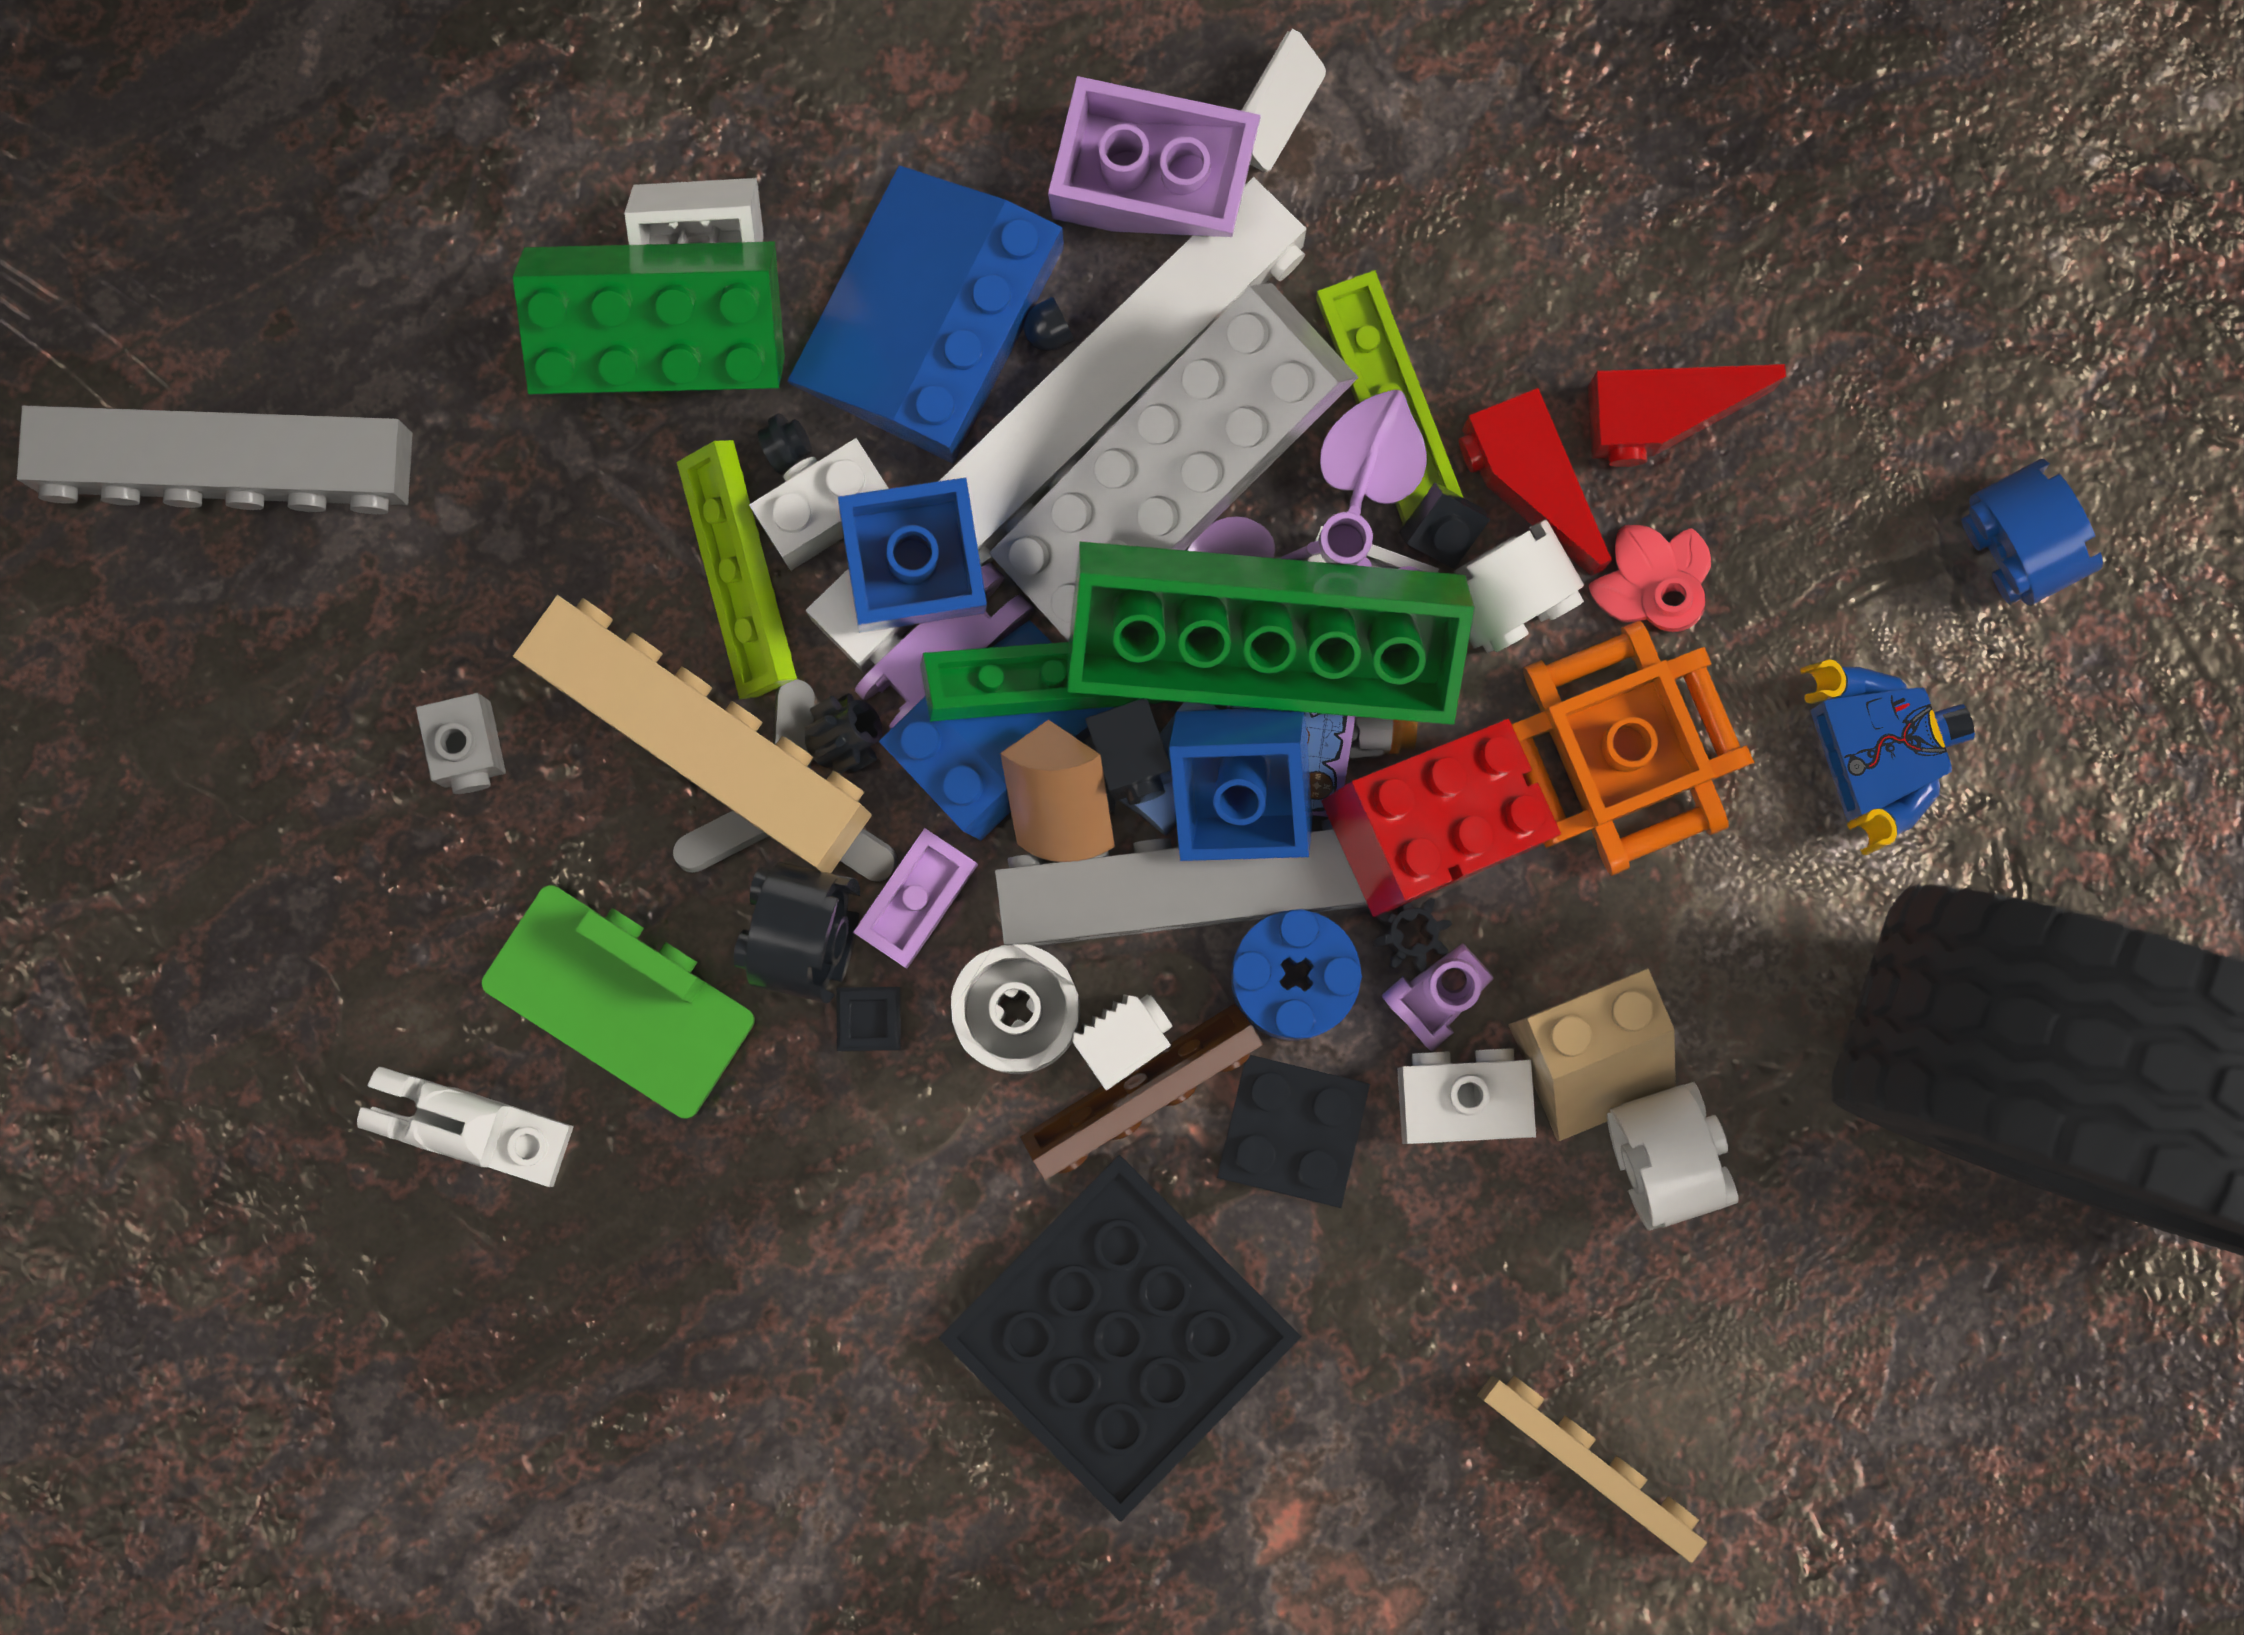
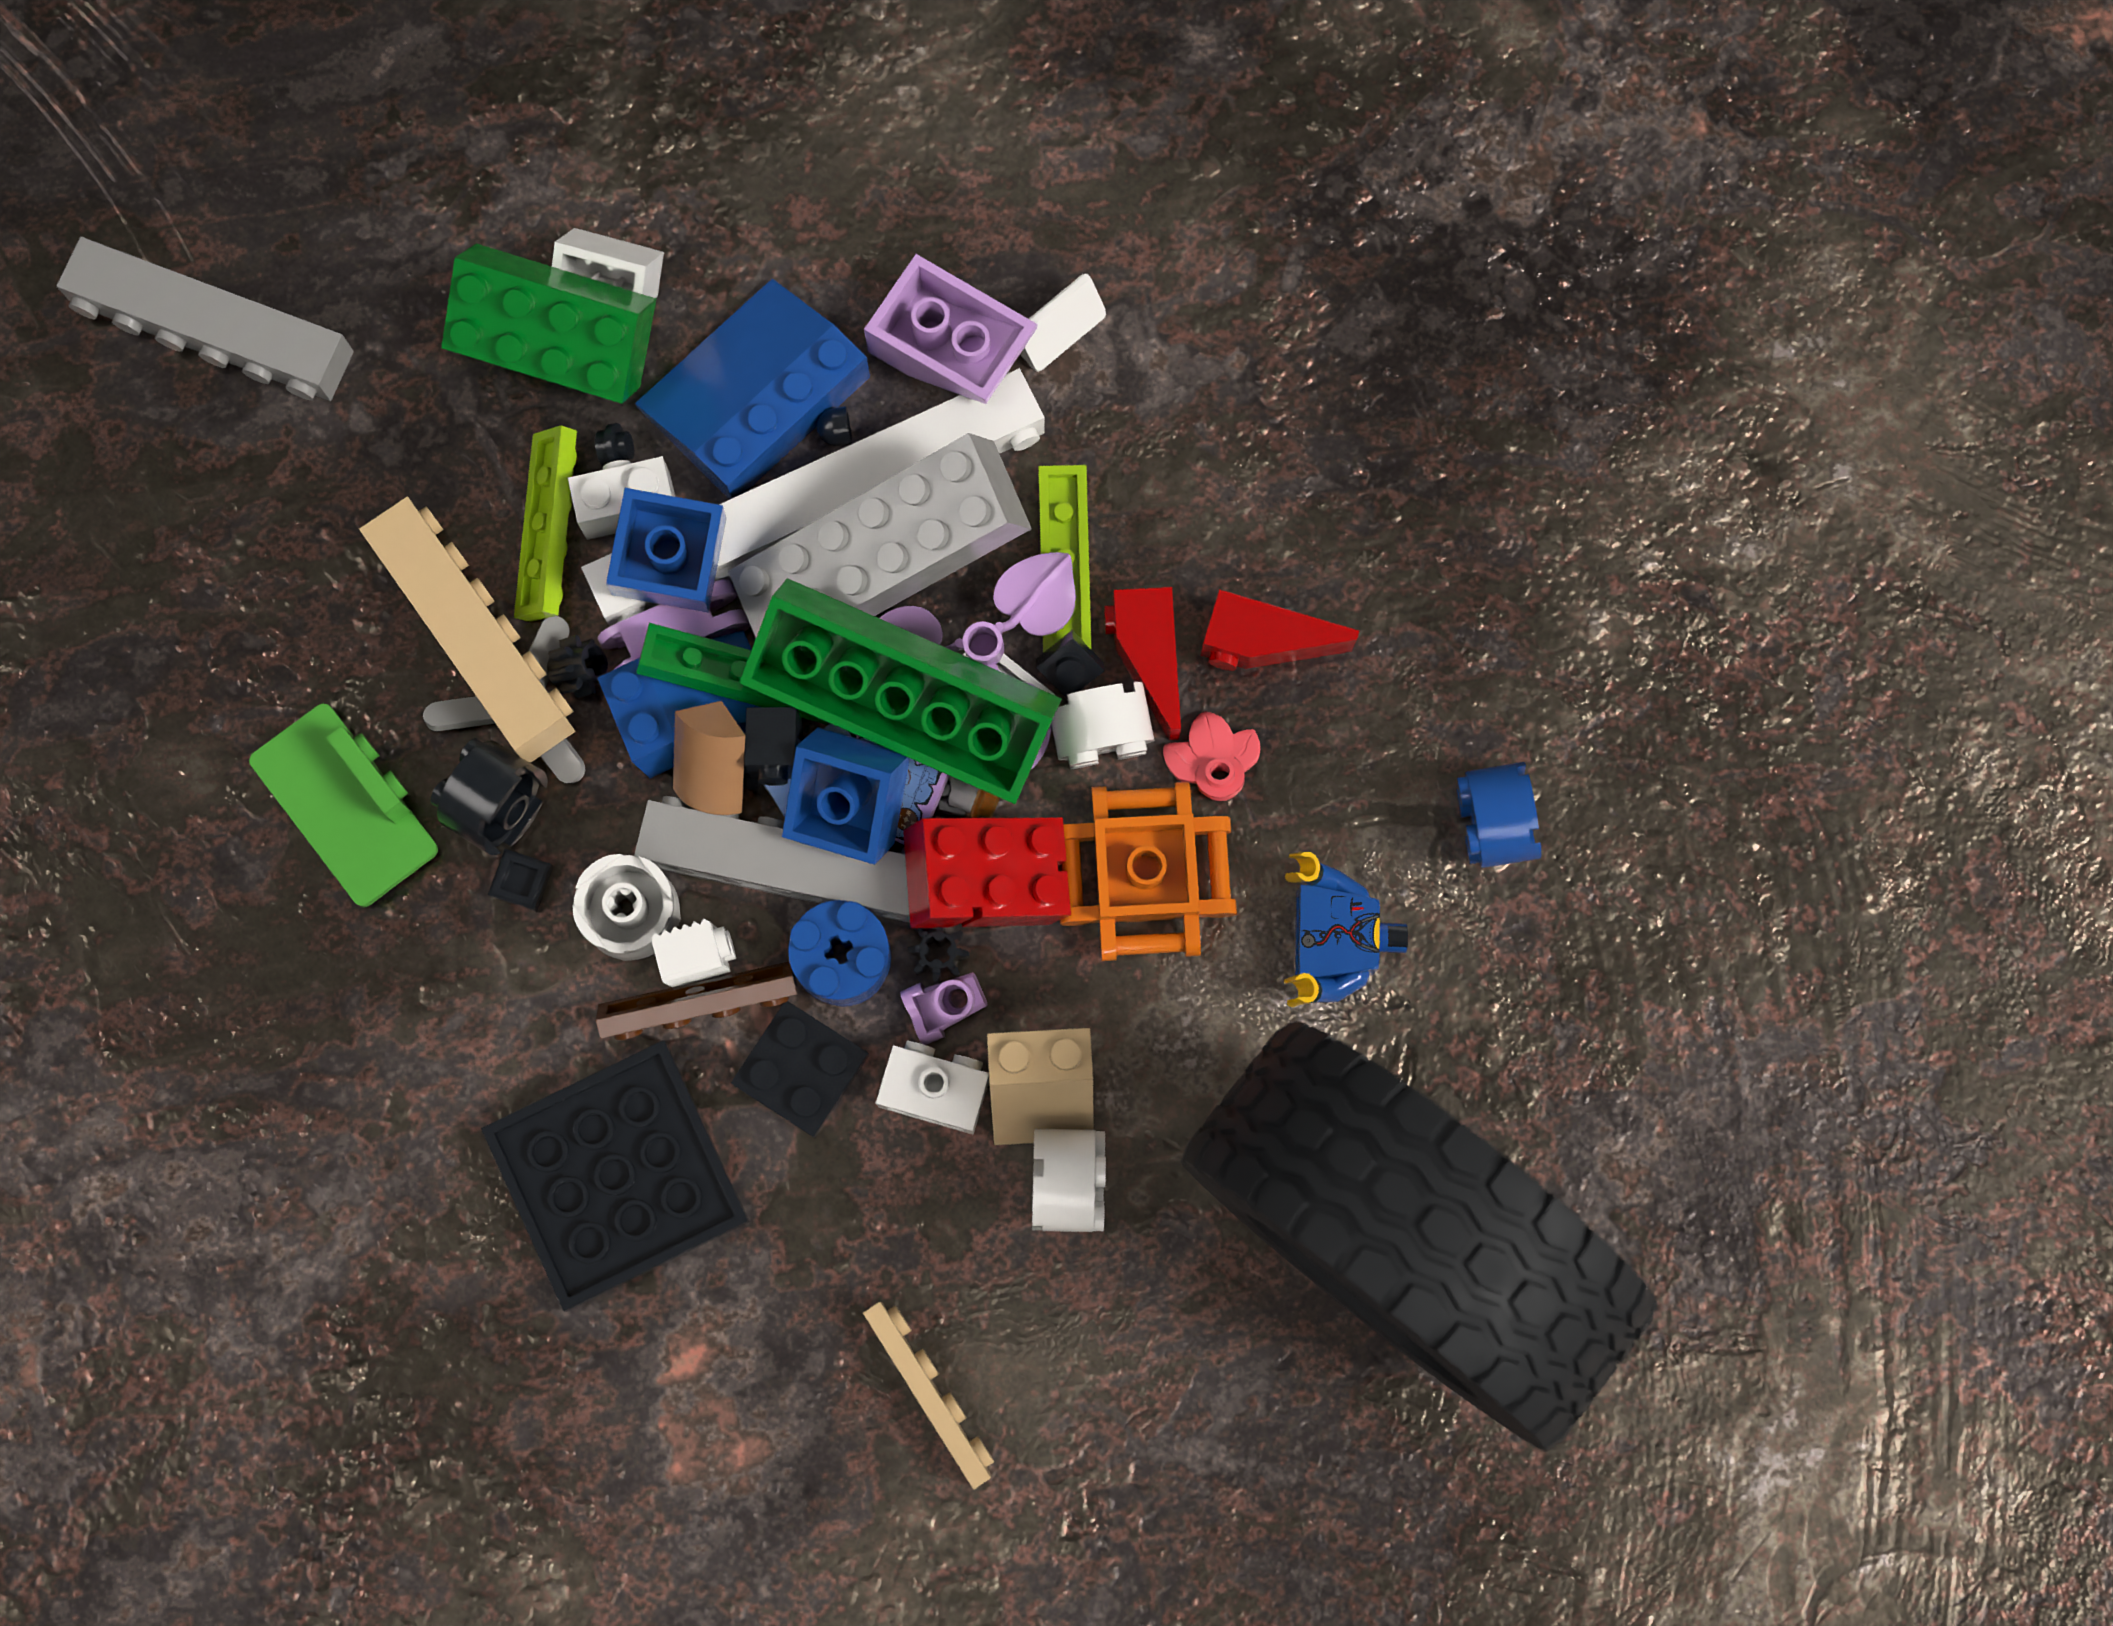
camera: 15 degrees right, 5 degrees down
white plate [357,1067,574,1187] -> none
light grey brick [416,693,506,794] -> none
lavender plate [853,828,978,969] -> none

